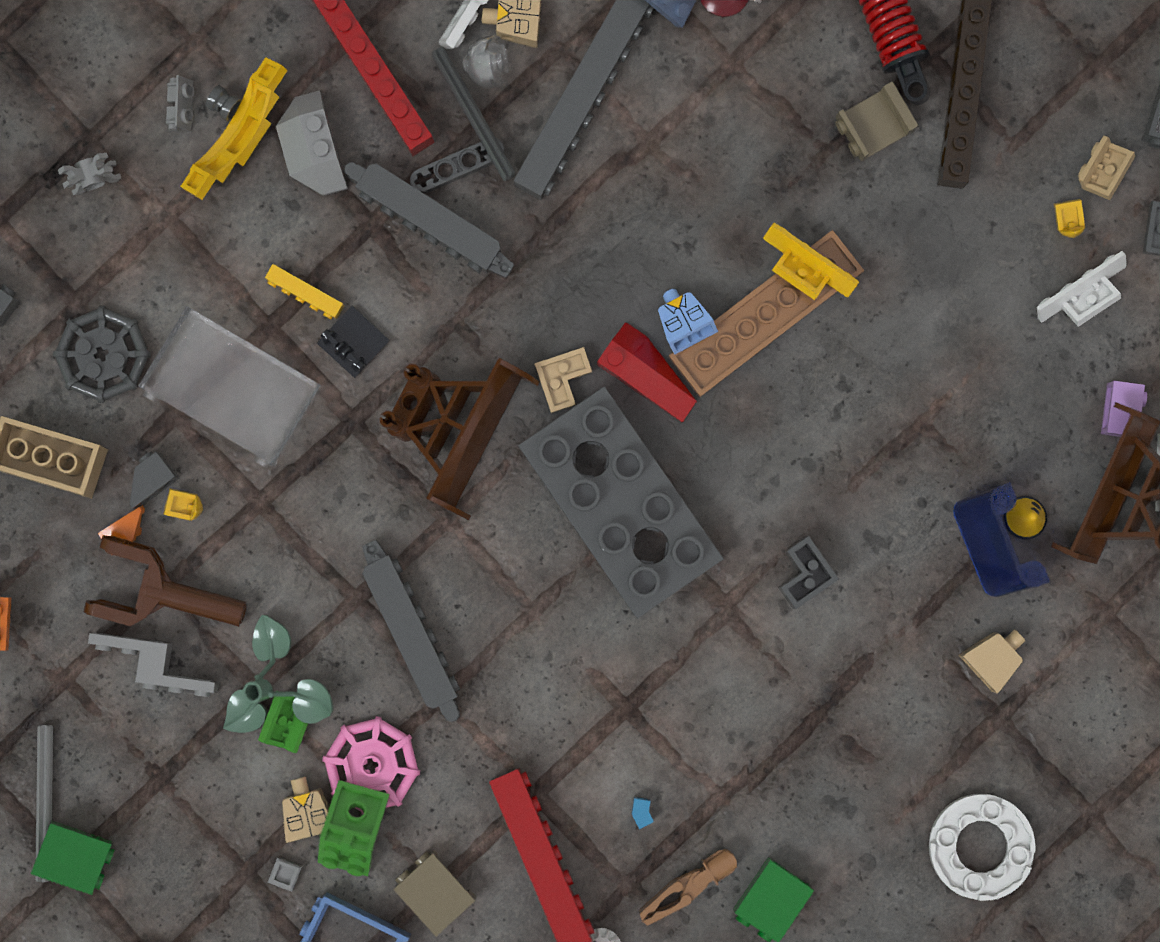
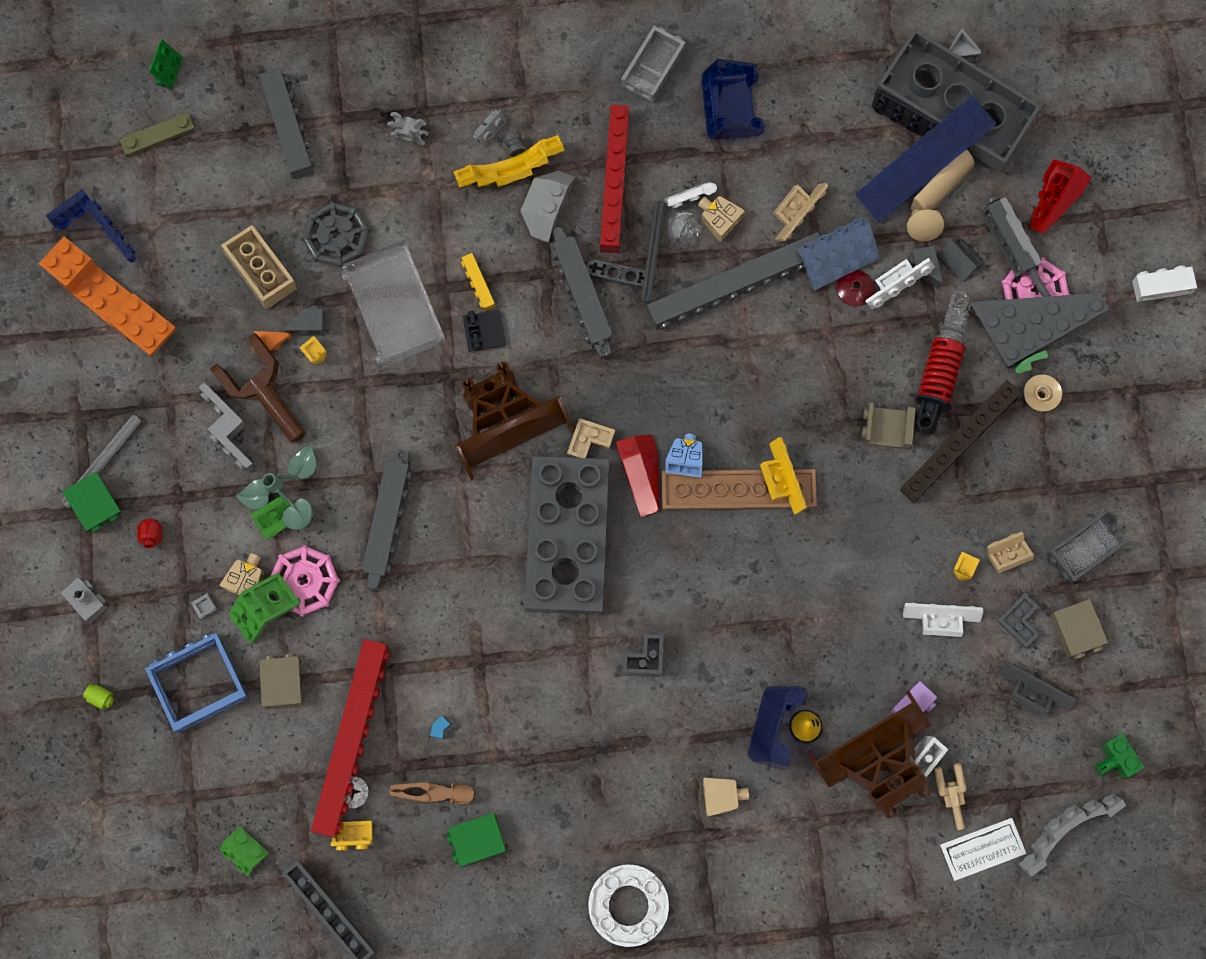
camera: 40 degrees right, 10 degrees down
none -> red head [137,518,163,548]

